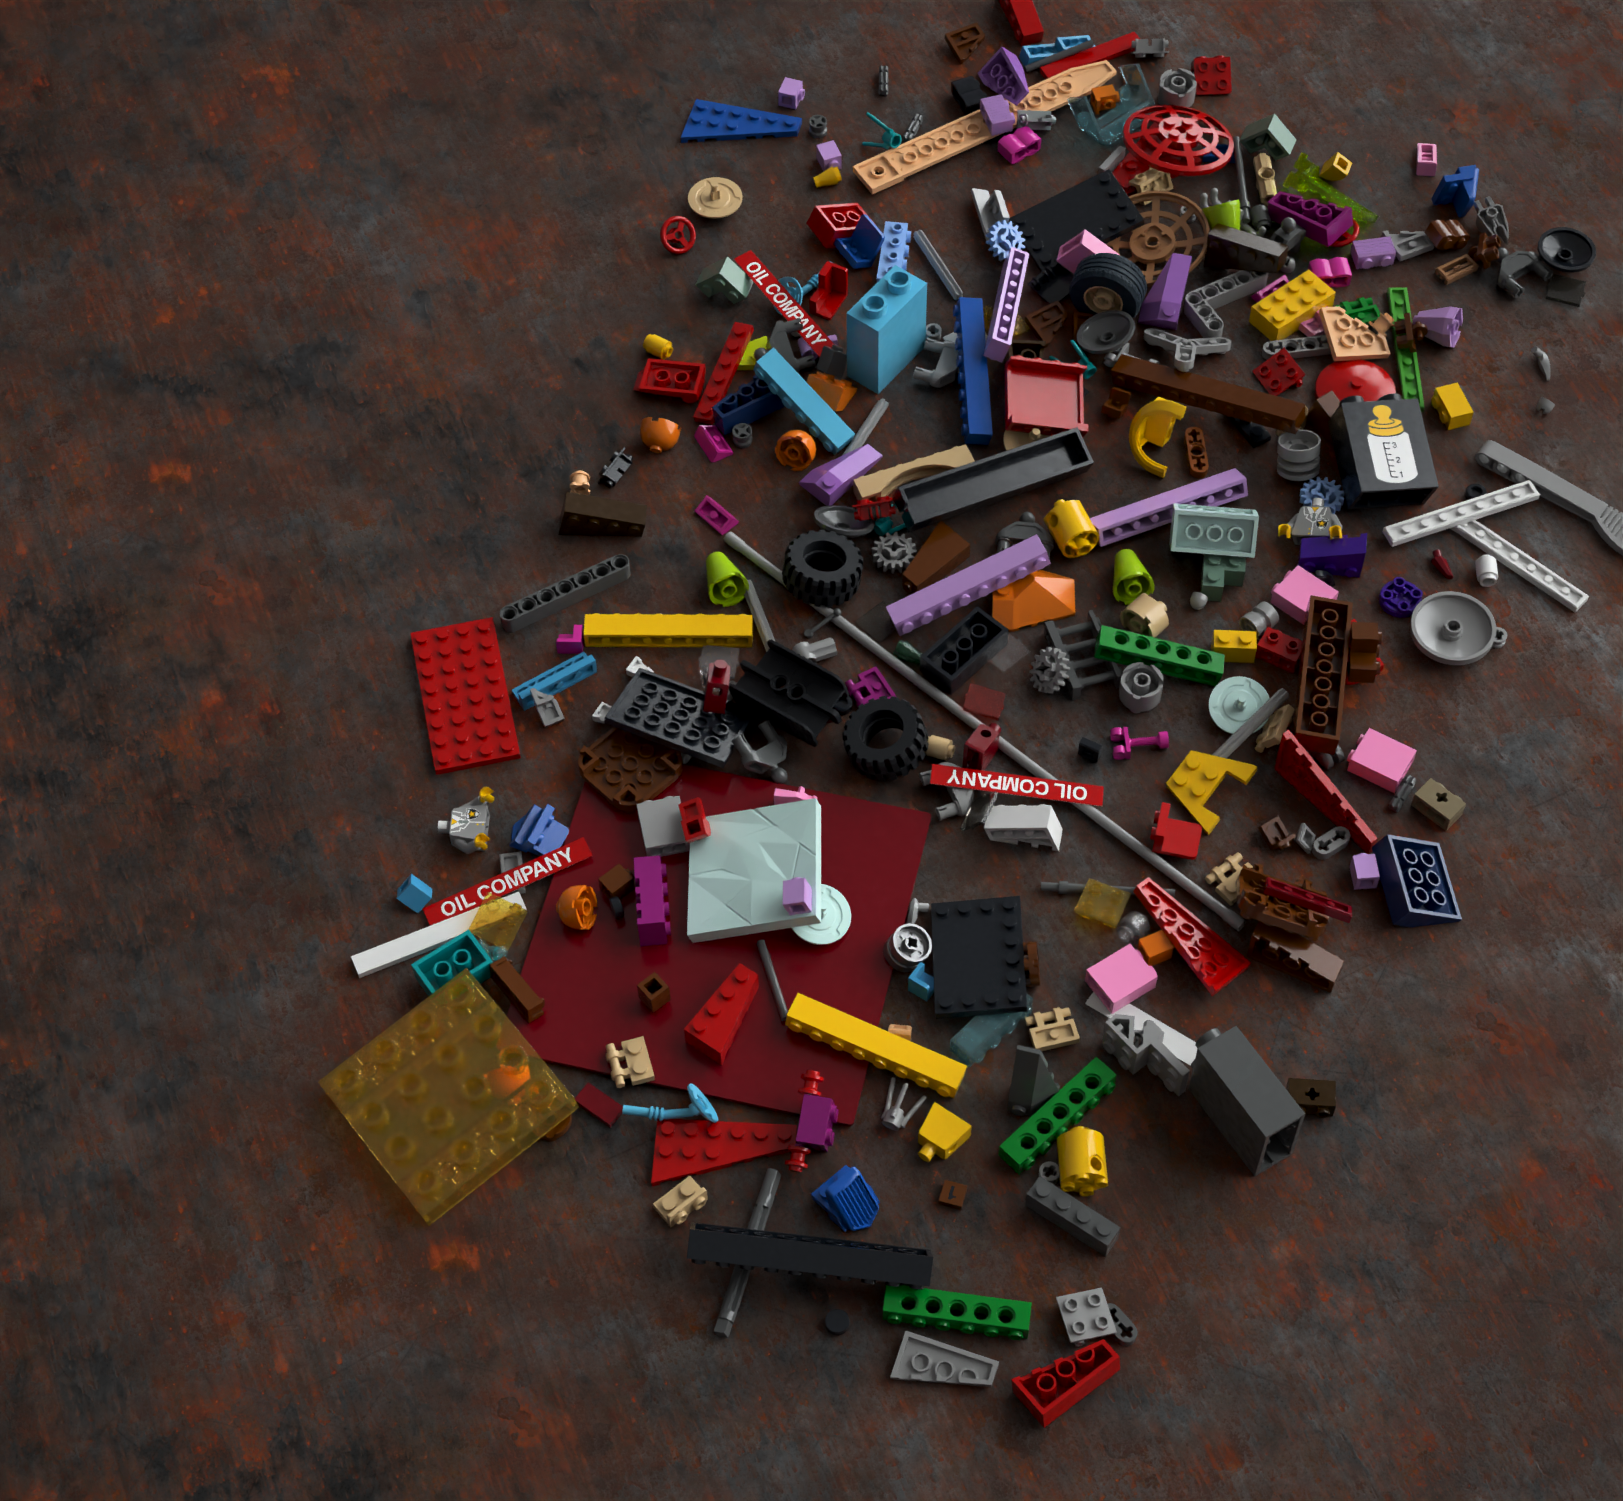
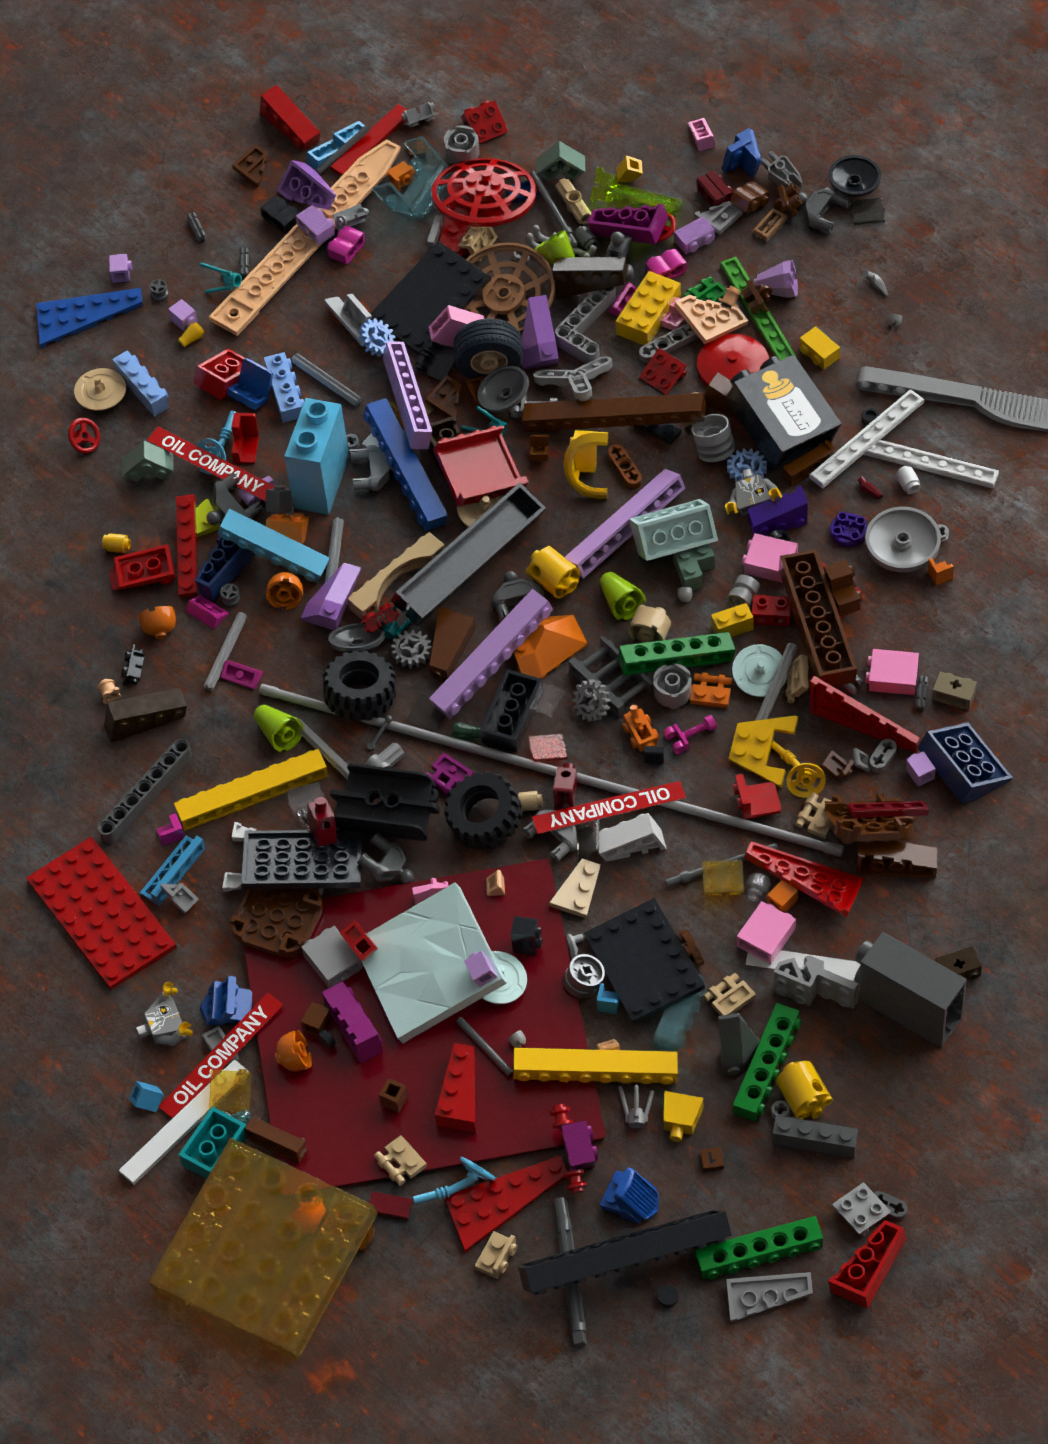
camera: 20 degrees left, 0 degrees up
none -> light blue brick [112,351,169,417]
none -> light grey axle [204,612,247,691]
none -> light nougat slope [486,870,505,896]
none -> light grey hinge [508,1030,526,1048]
none -> black brick [511,916,543,956]
none -> tan wing [548,858,600,918]
none -> orange brick [622,705,659,752]
none -> orange plate [690,672,733,709]
none -> dark red brick [696,170,733,207]
none -> yellow dish [771,740,826,798]
none -> reddish brown container [782,440,836,487]
none -> orange panel [928,558,954,585]

